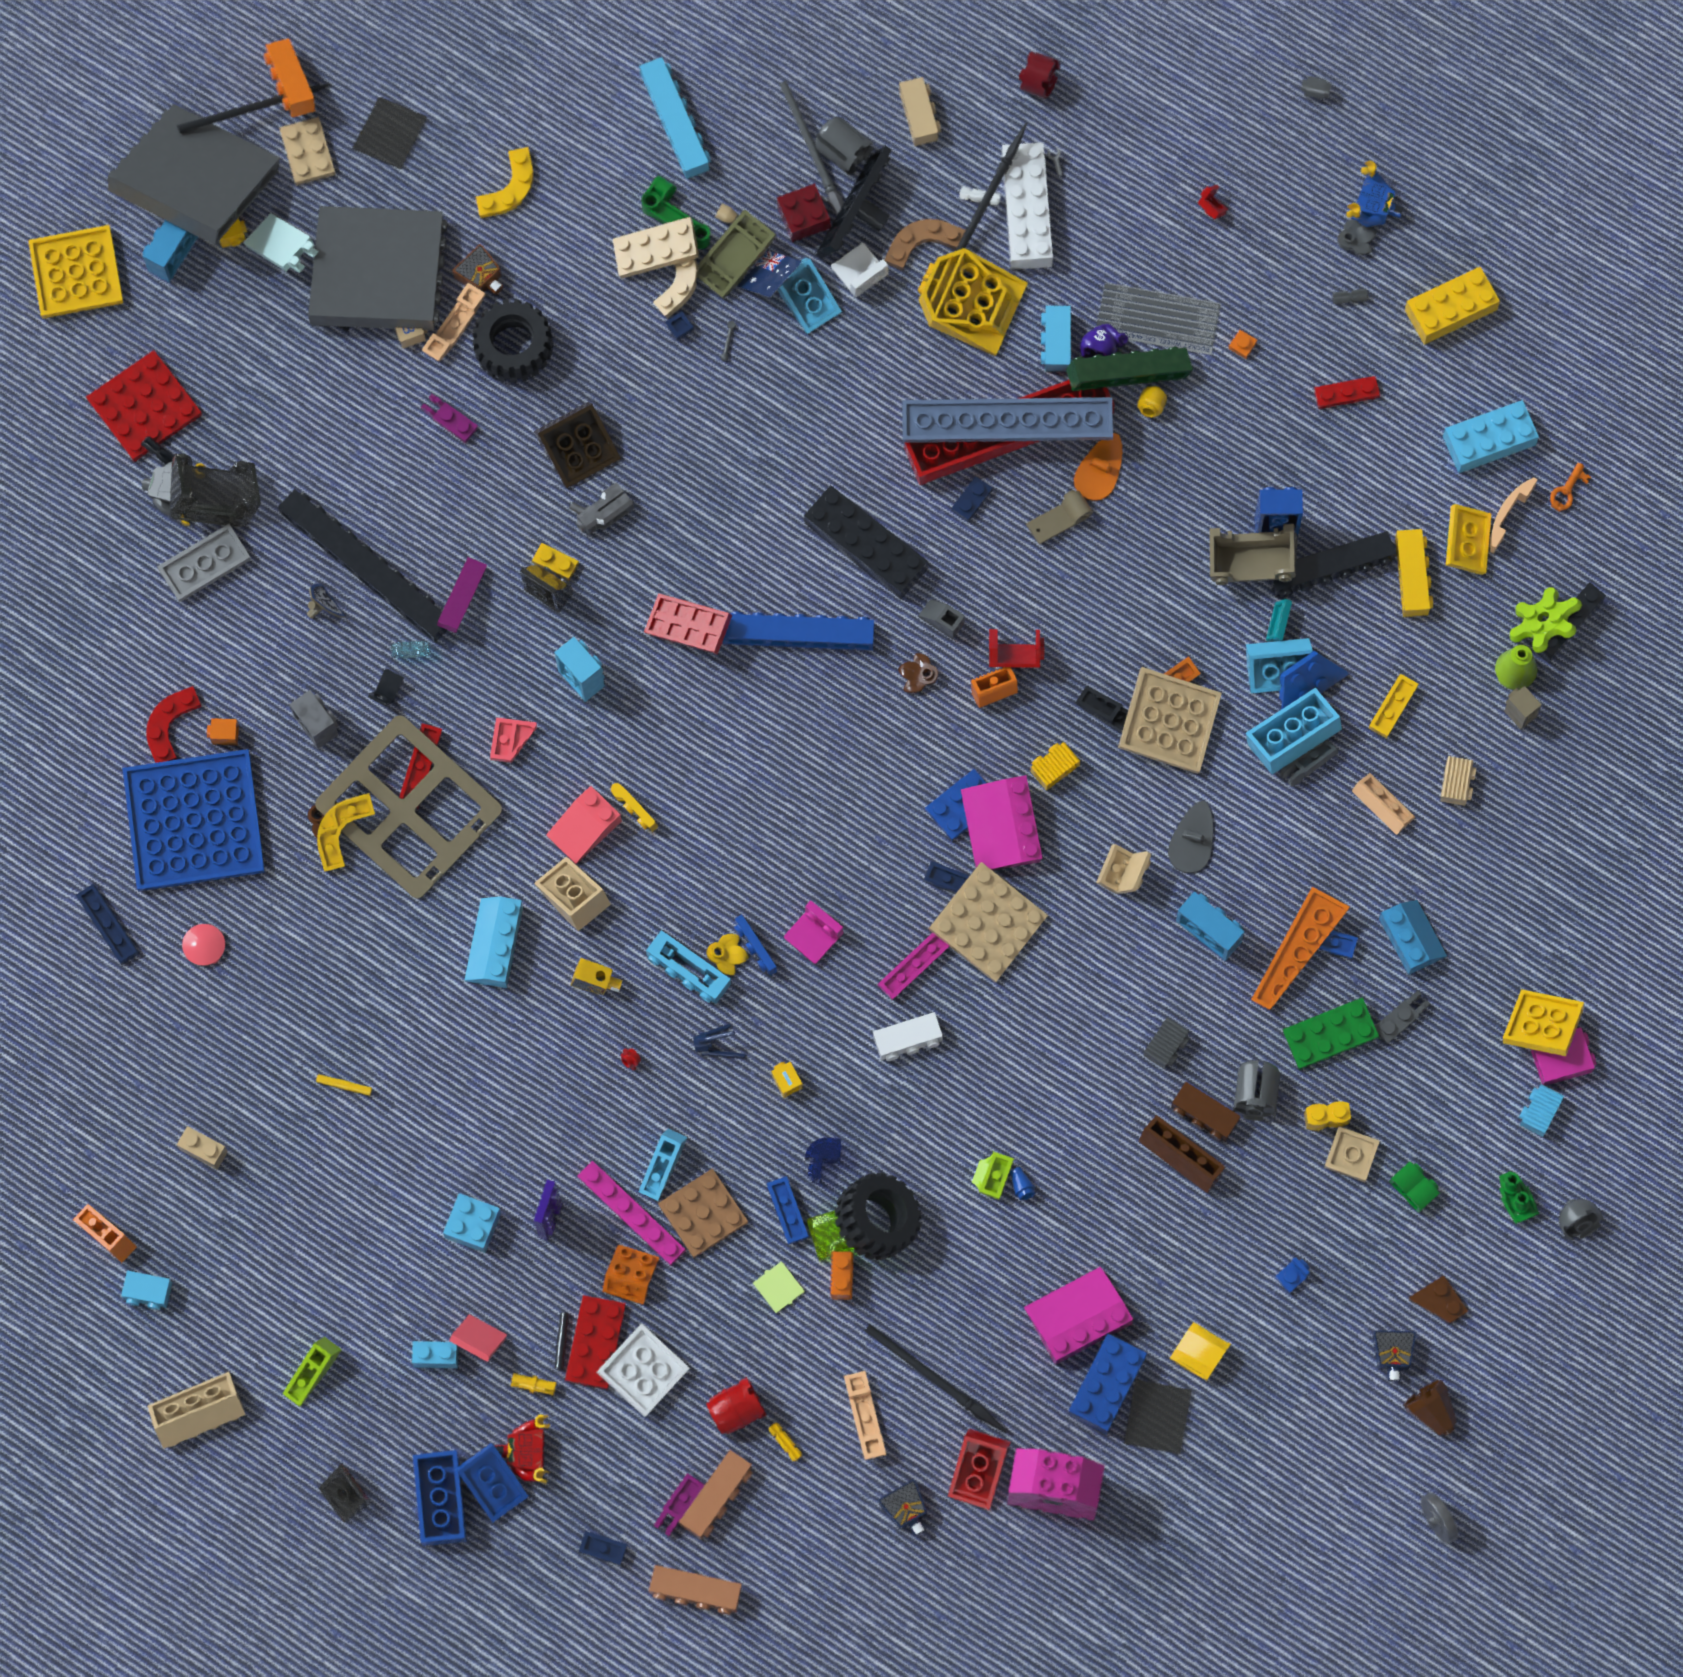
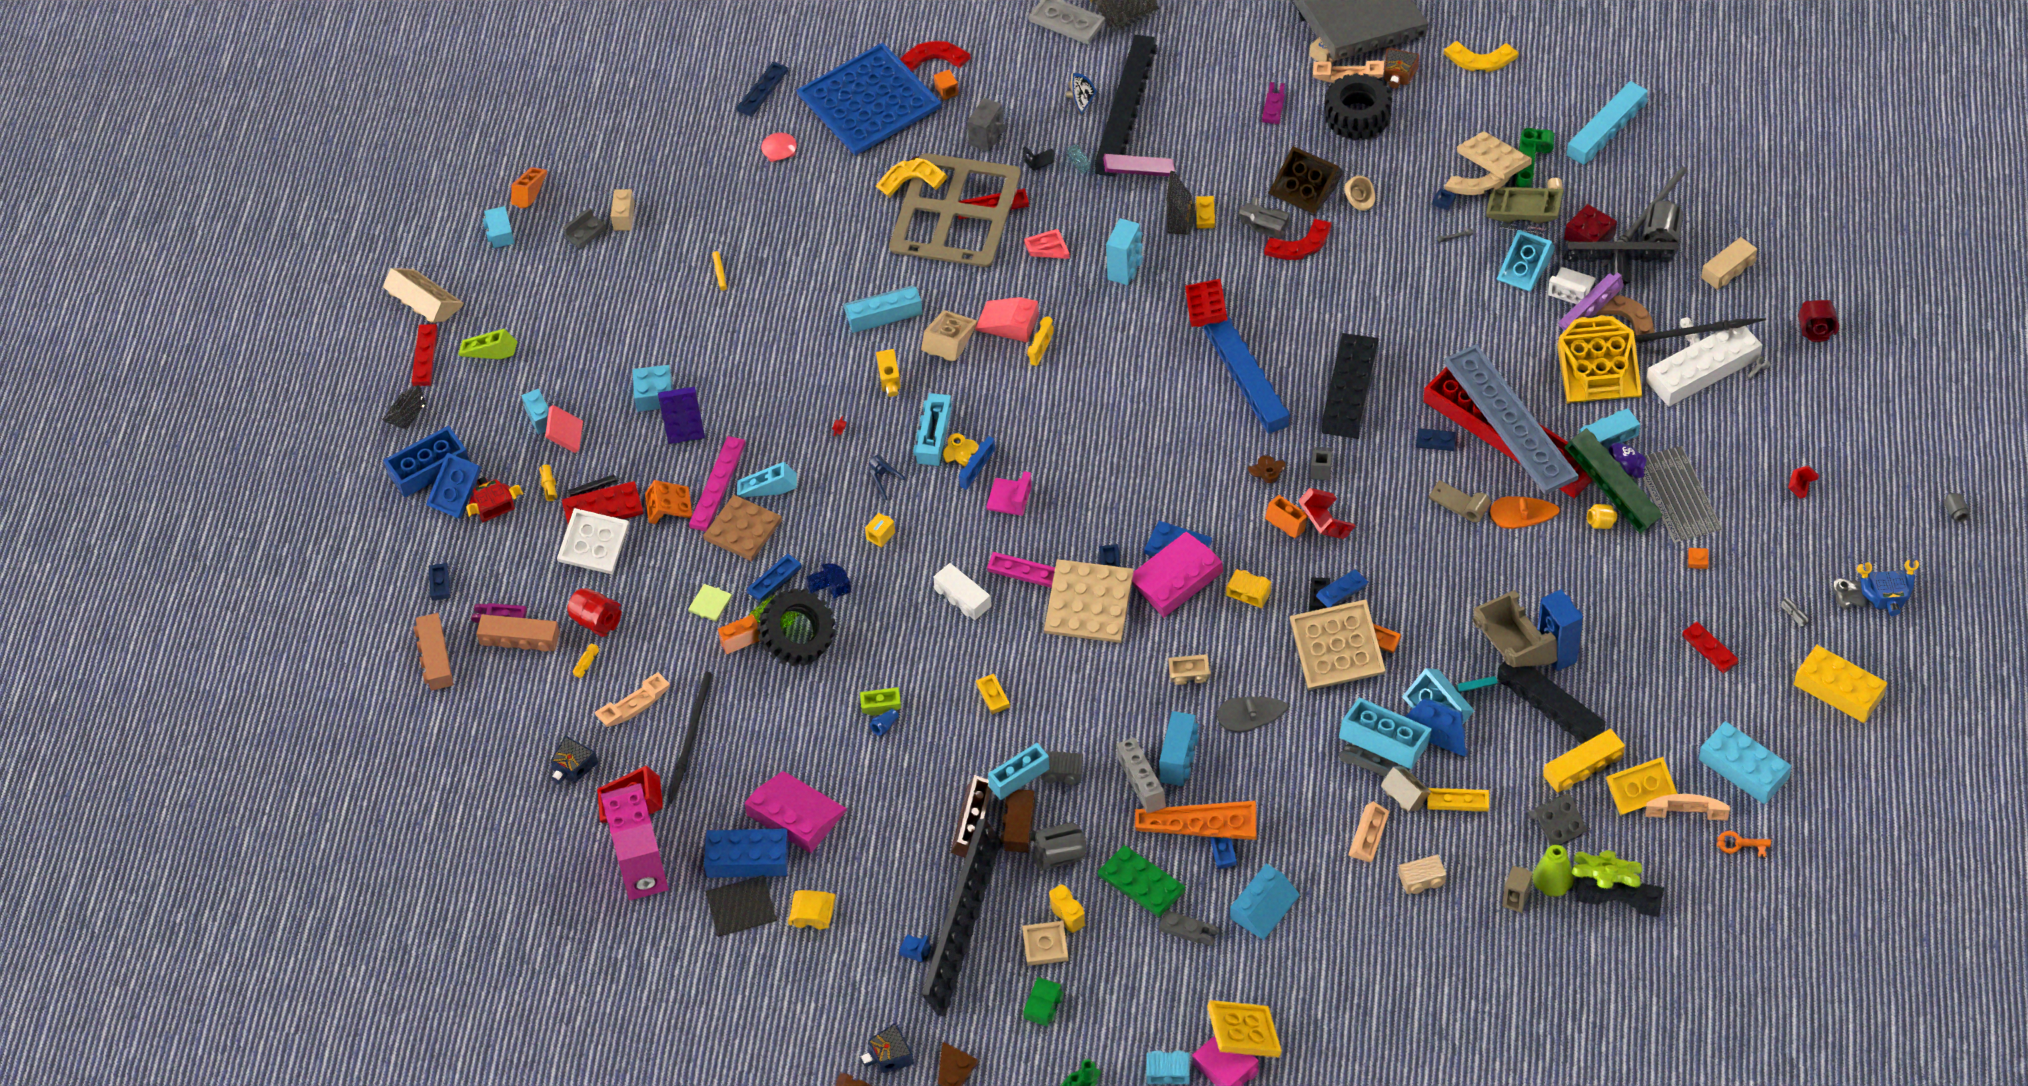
camera: 65 degrees right, 20 degrees down
none -> red plate [411,324,438,386]
none -> dark grey bracket [563,208,606,249]
none -> black plate [921,819,1001,1016]
none -> yellow plate [976,674,1010,715]
none -> medium azure brick [988,743,1049,800]
none -> light grey brick [1116,737,1166,814]
none -> red plate [1264,218,1332,260]
none -> blue plate [1316,569,1369,608]
none -> tan hat [1345,176,1375,211]
none -> brick [1380,766,1432,811]
none -> dark grey bracket [1527,794,1587,846]
none -> medium lavender fence [1558,272,1624,330]

